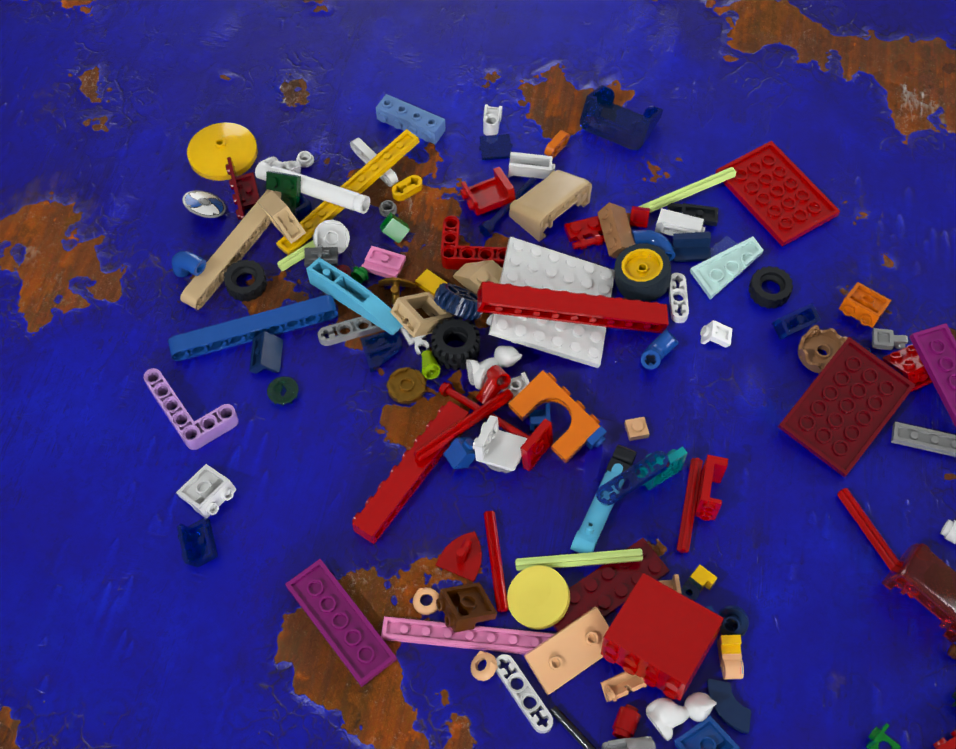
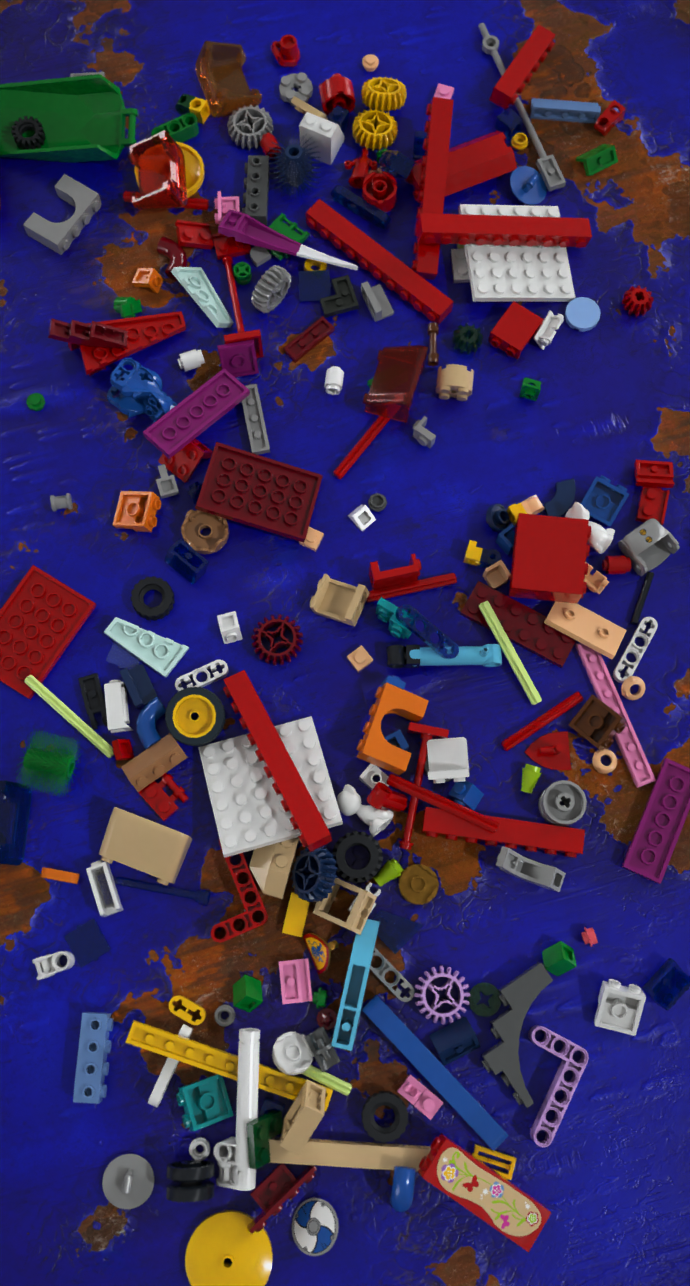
camera: 120 degrees left, 15 degrees up
red panel [460,167,516,216] -> none
light yellow piece [507,565,570,630] -> none
blue cylinder [641,329,679,369] -> none
none -> green piece [17,730,81,796]
none -> light grey bush [50,493,73,512]
none -> light grey shield [102,1154,154,1209]
none -> black wheel [166,1160,215,1202]
none -> teal plate [176,1074,234,1131]
none -> dark red gear [251,614,303,666]
none -> light nougat plate [299,527,324,552]
none -> tan panel [310,574,369,627]
none -> white slope [348,504,376,531]
none -> dark grey plate [368,493,387,512]
none -> bright pink plate [397,1074,444,1120]
none -> light grey bracket [413,416,436,448]
none -> lavender gear [414,966,470,1024]
none -> brick [418,1133,551,1252]
none -> tan brick [436,364,474,401]
none -> yellow tile [472,1144,517,1180]
none -> dark grey arch [481,962,553,1108]
none -> light grey arch [496,846,566,892]
none -> lime cone [520,764,541,794]
none -> light grey wheel [538,780,587,827]
none -> green panel [542,941,577,976]
none -> coral plate [581,927,598,947]

